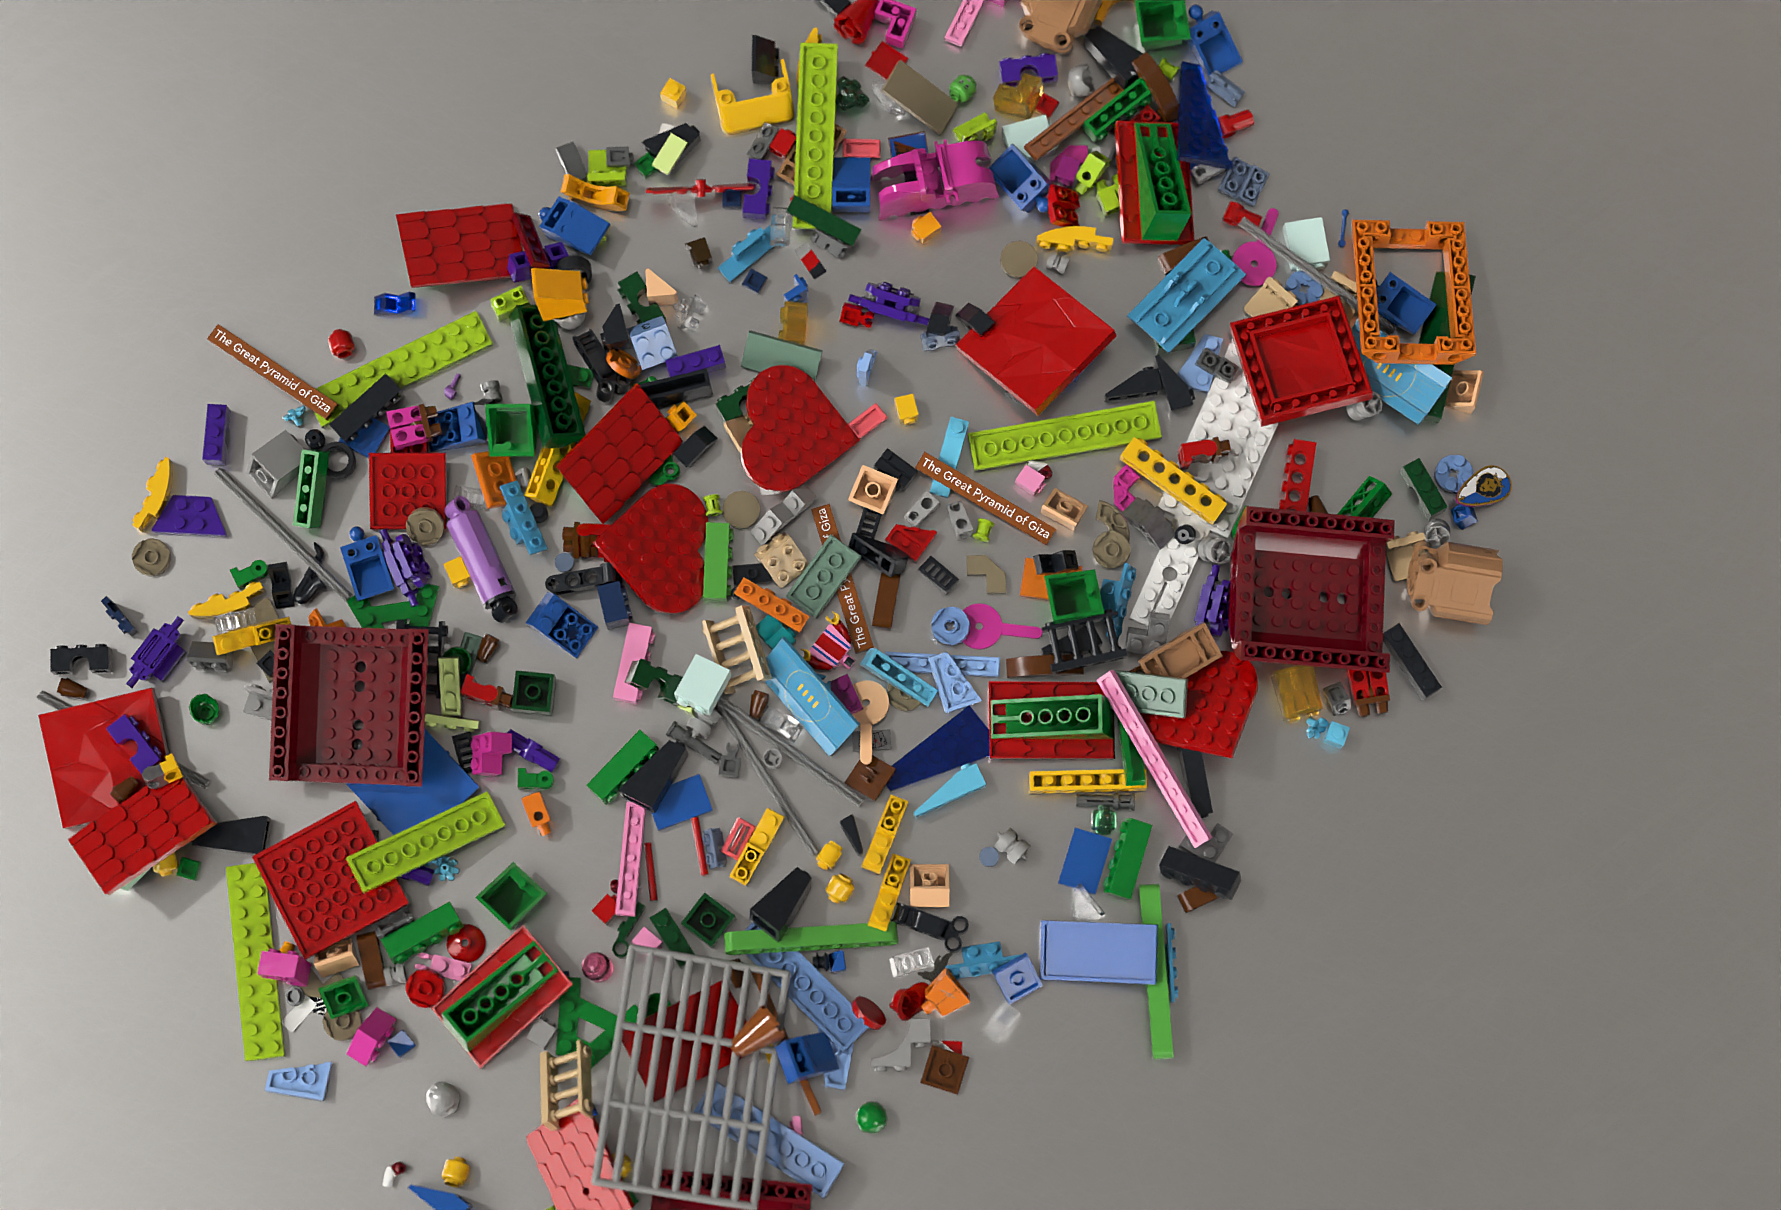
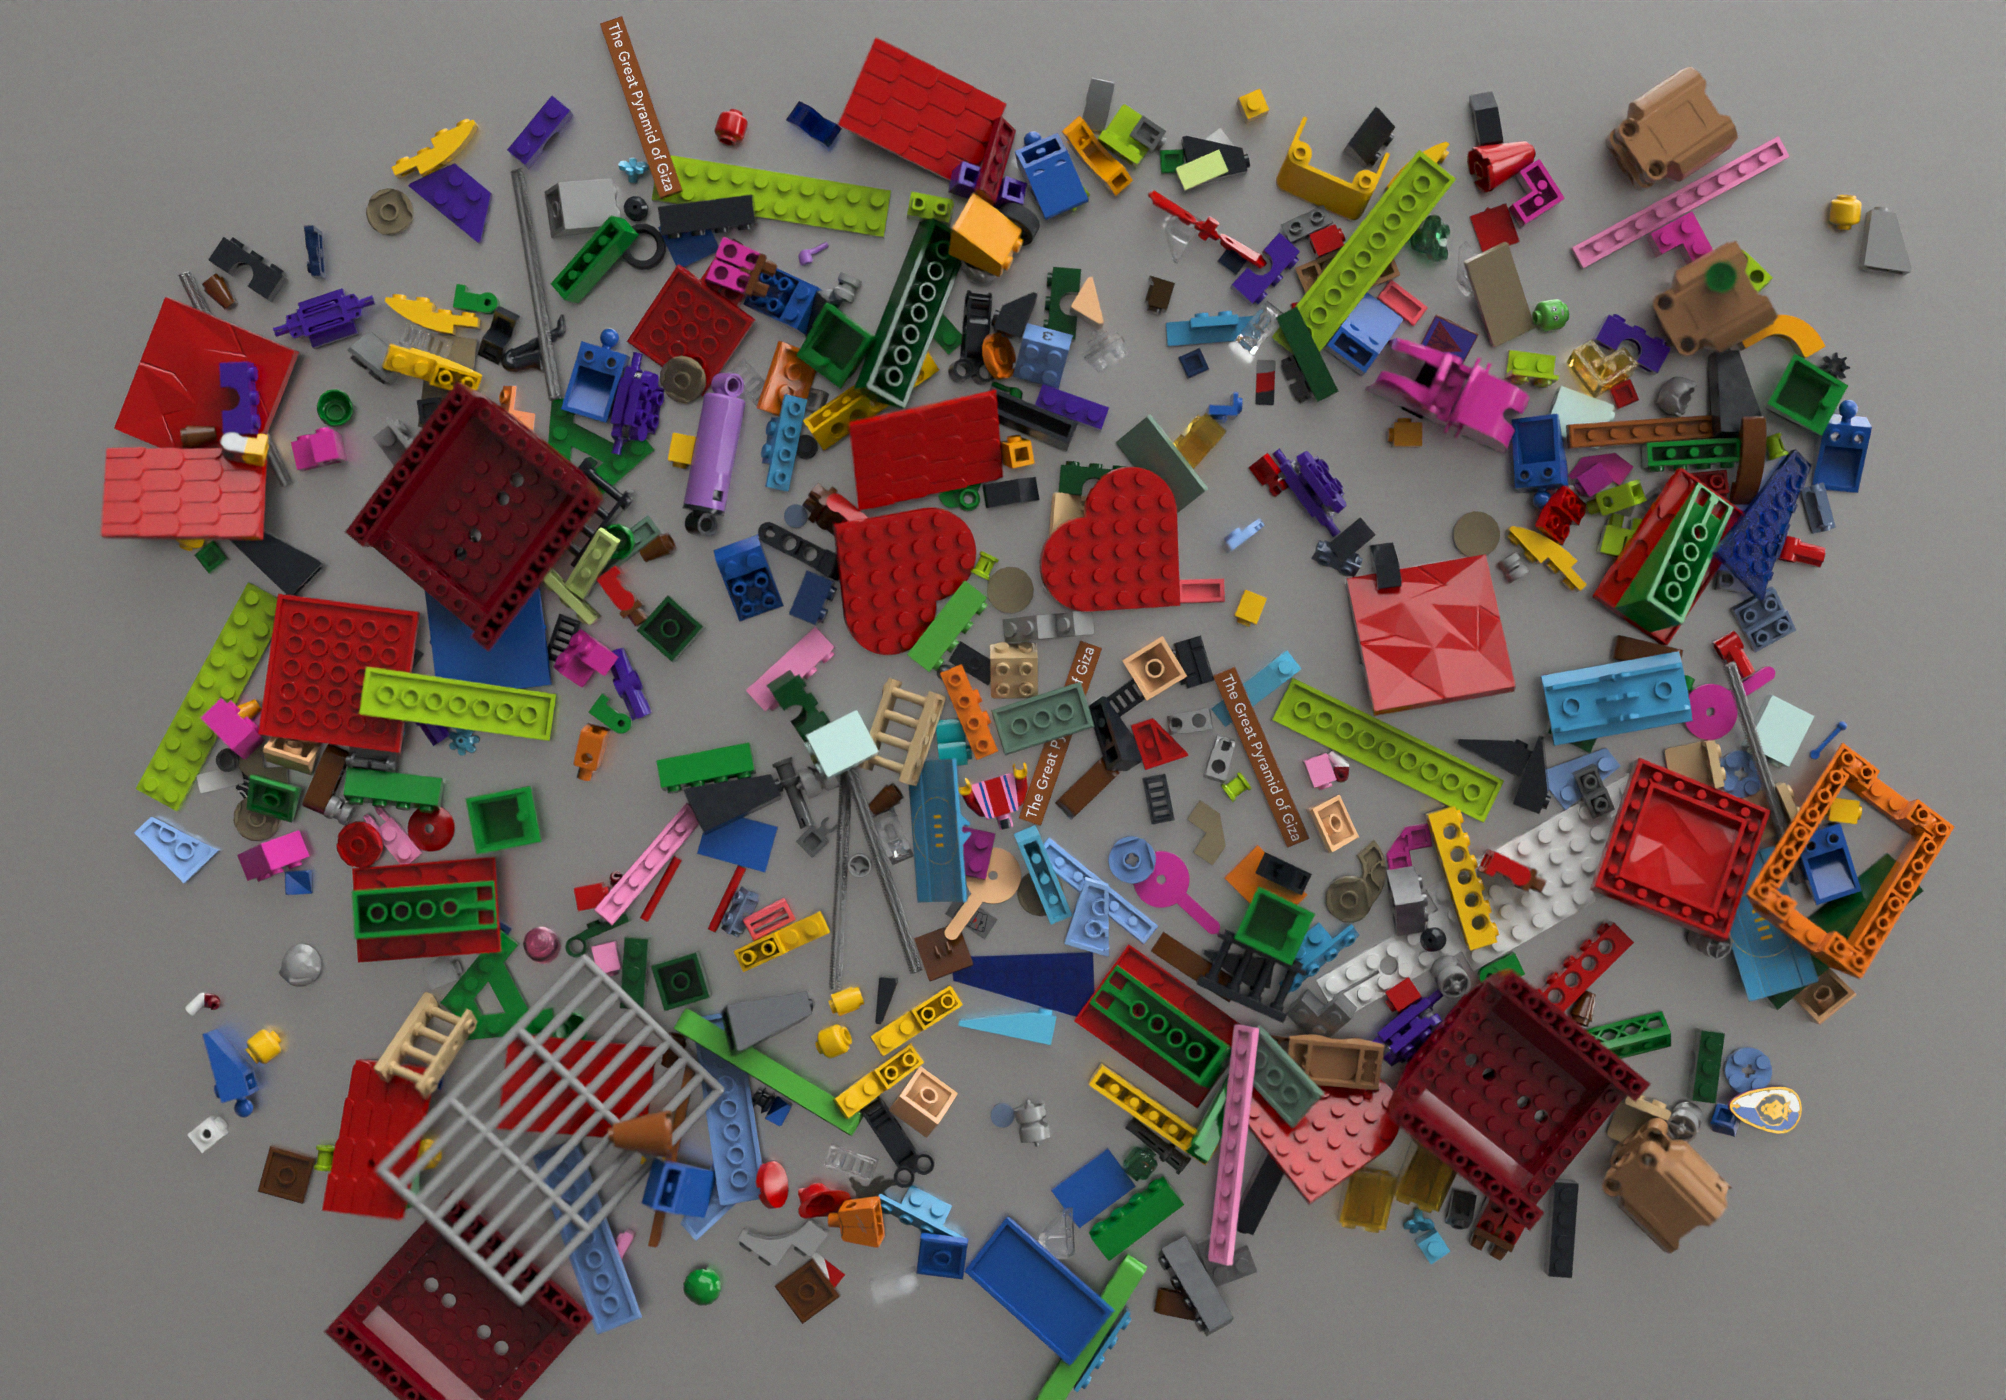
camera: 35 degrees right, 10 degrees up
none -> dark pink brick [291,427,347,471]
none -> clear yellow slope [1337,1167,1398,1233]
none -> red brick [1385,977,1422,1015]
none -> yellow brick [1823,798,1862,824]

